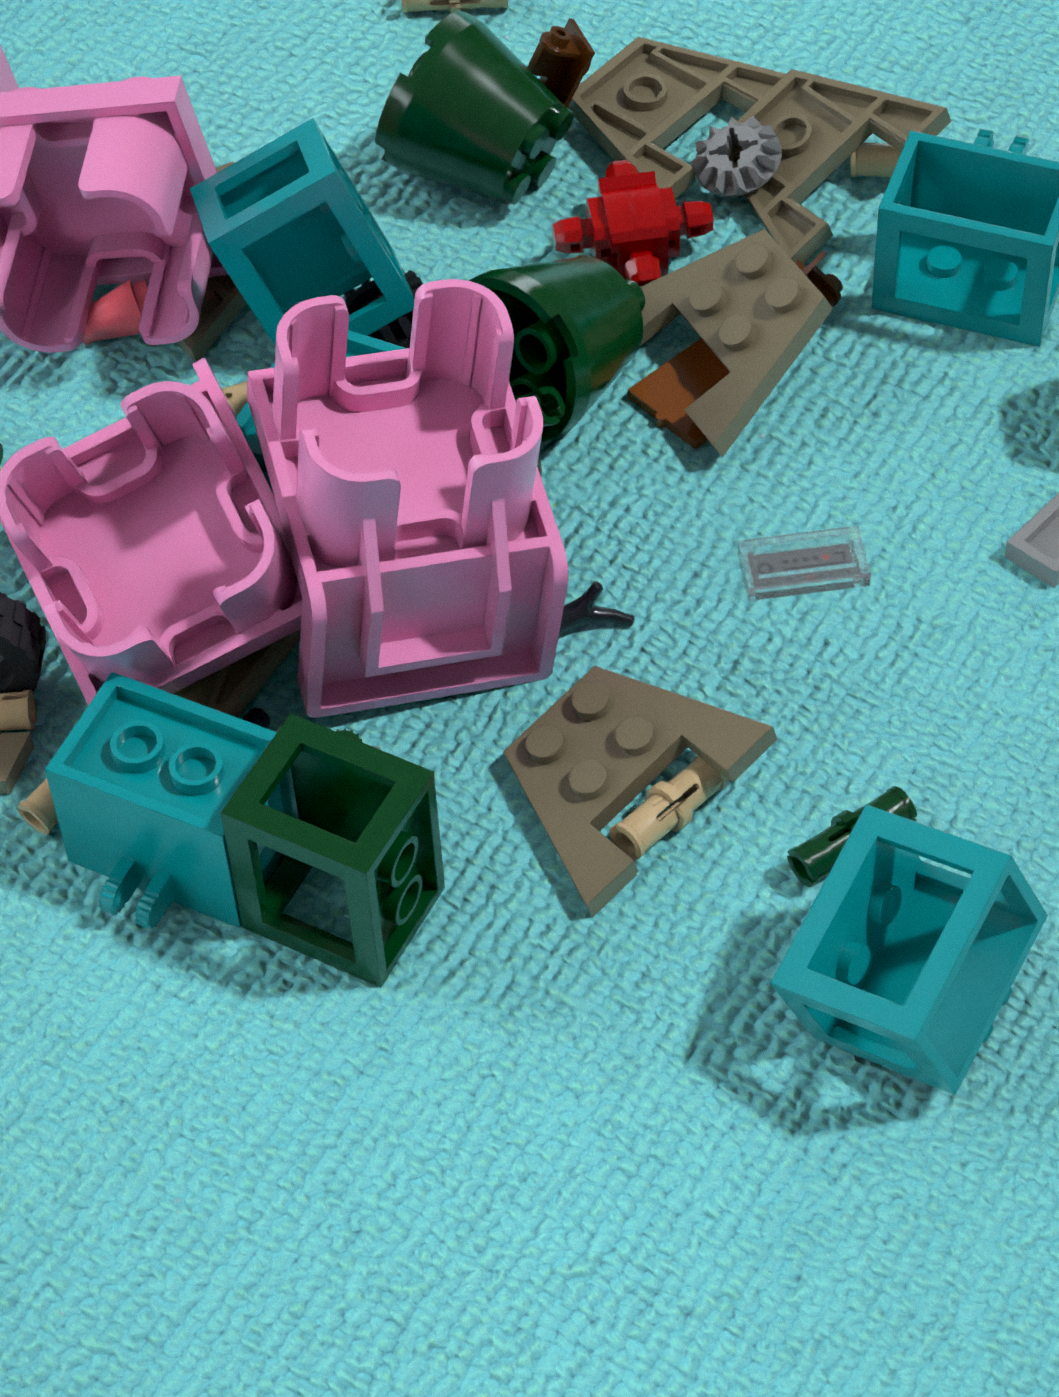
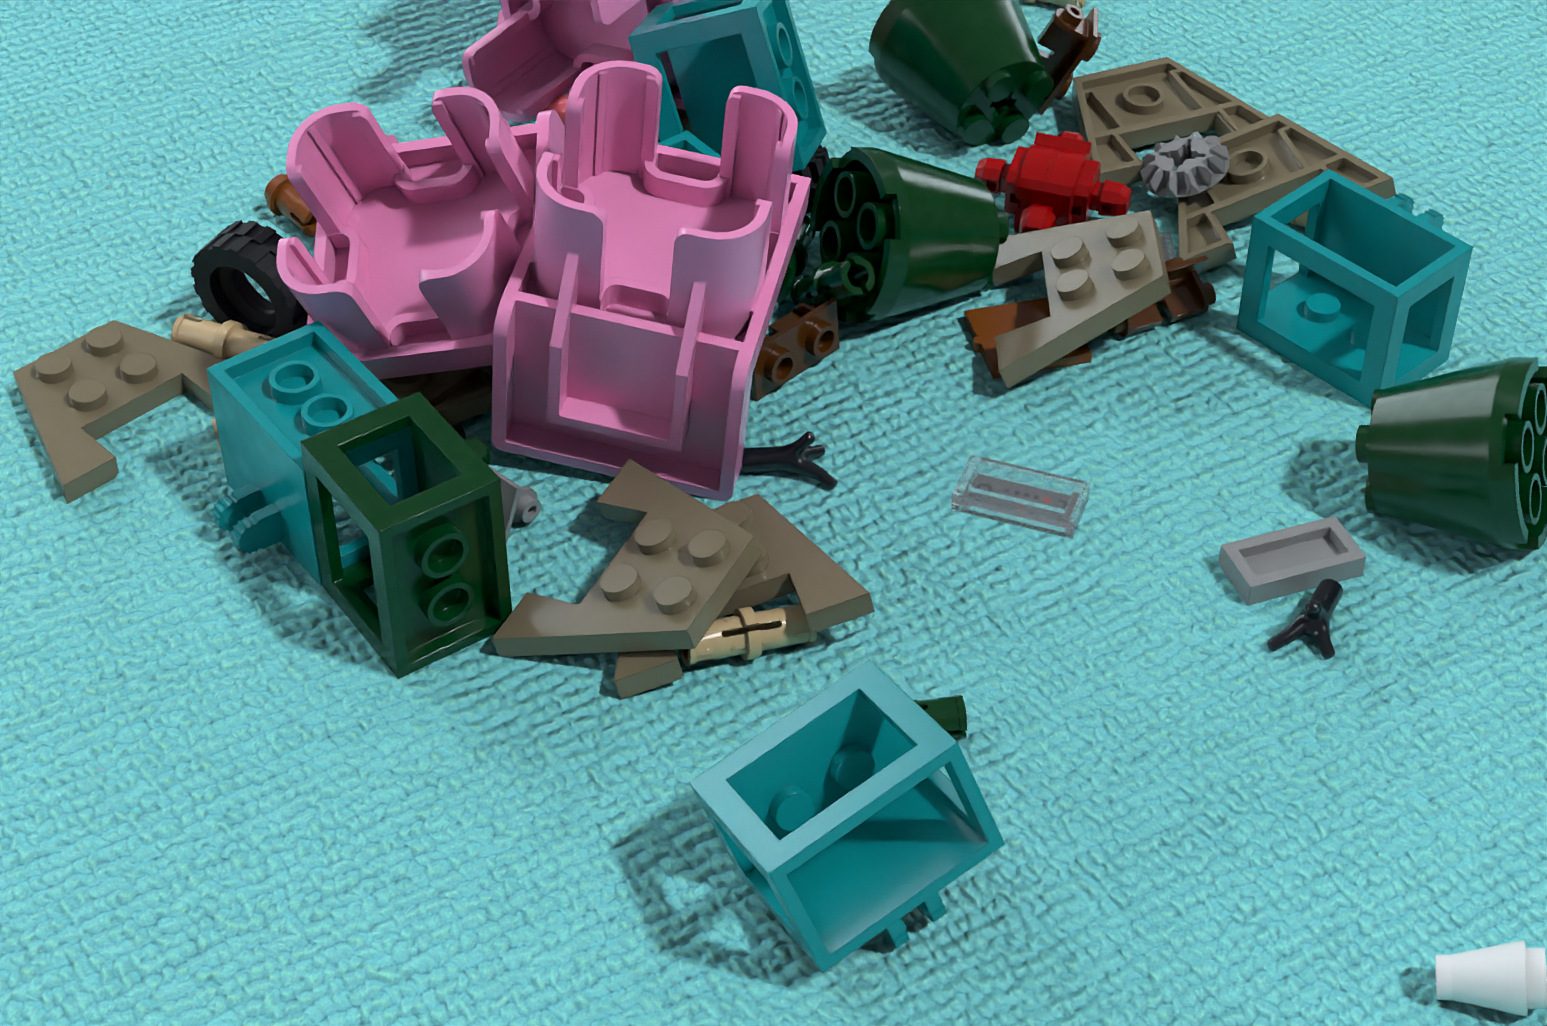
camera: 25 degrees right, 10 degrees down
none -> dark tan wing [491,458,762,657]

